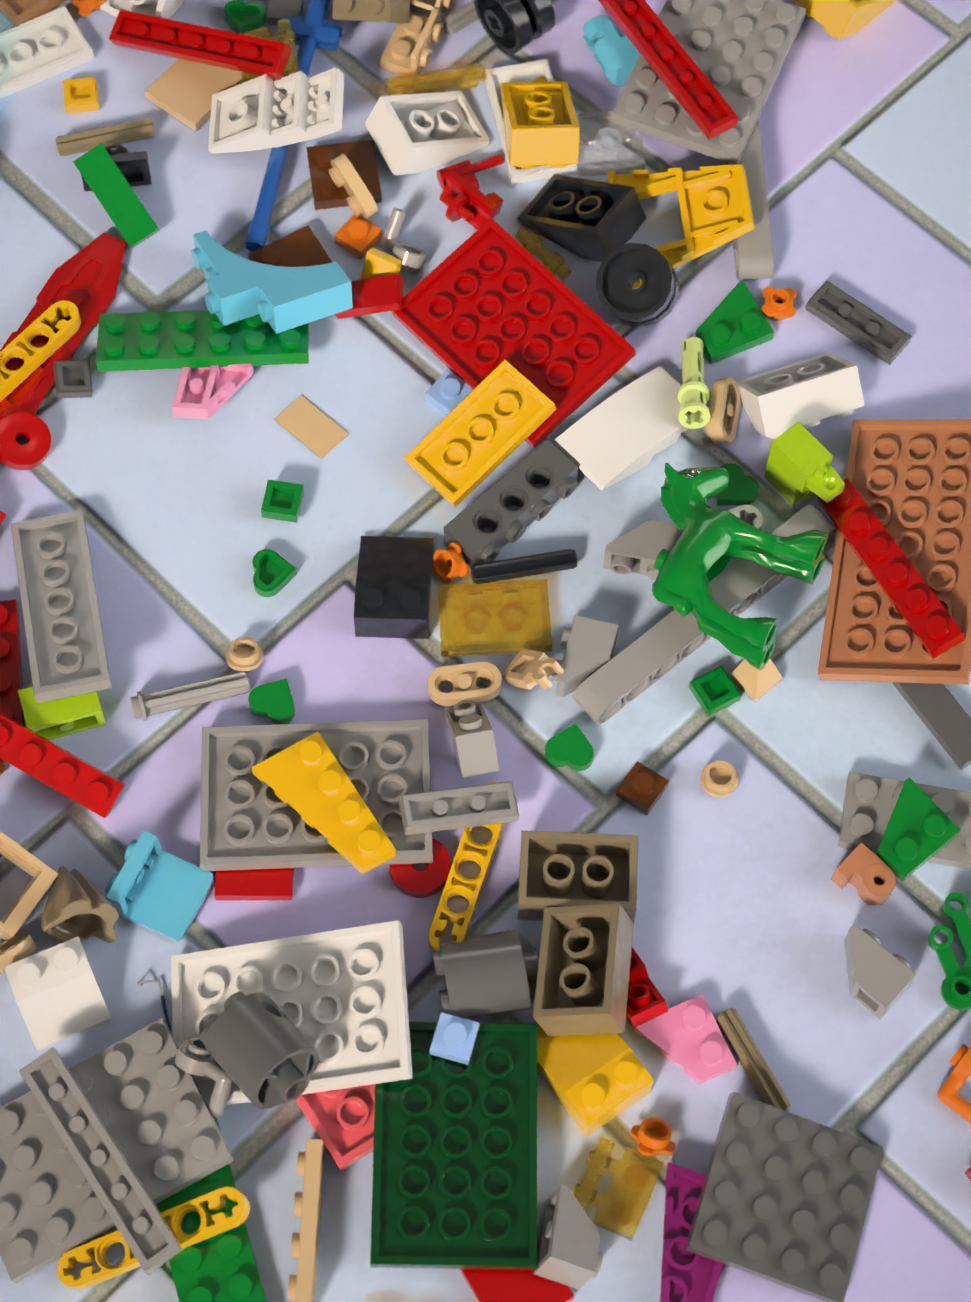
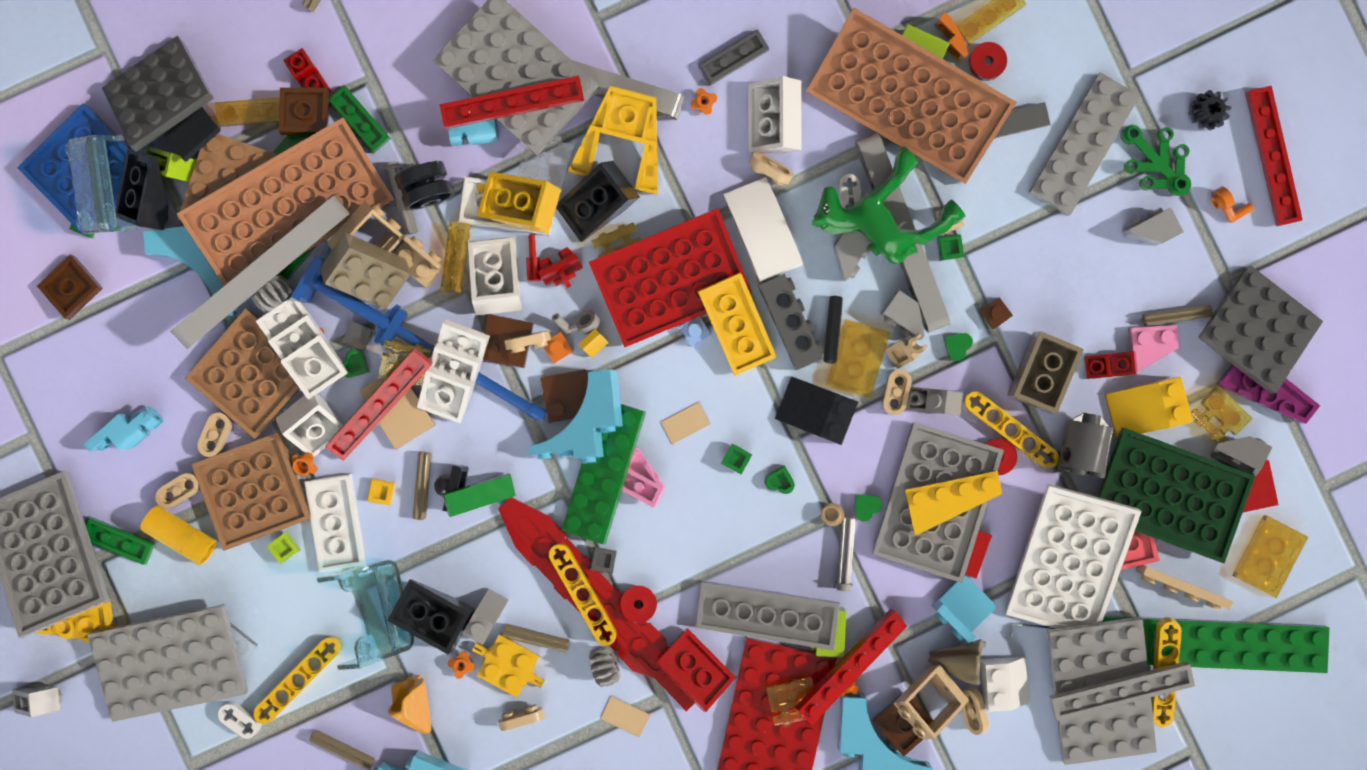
camera: 70 degrees left, 25 degrees up
light grey plate [175,1038,233,1118] -> none
dark grey cylinder [200,991,319,1109] -> none
red tile [334,273,404,319] -> none
light grey tile [398,781,519,835] -> none
light blue plate [430,1012,480,1065] -> none
orange plate [432,542,469,584] -> none
dark tan brick [533,903,634,1036] -> none
black wheel [596,243,679,326] -> none
orange plate [630,1118,676,1156] -> none
yellowish green pin [678,337,710,429] -> none
green wing [695,281,774,364] -> none
tan plate [700,760,739,798] -> none
green tile [717,463,759,505] -> none
lime hinge [764,422,845,506] -> none
red plate [817,478,965,659] -> none
nougat leg [831,842,896,906] -> none
green wing [876,777,961,882] -> none

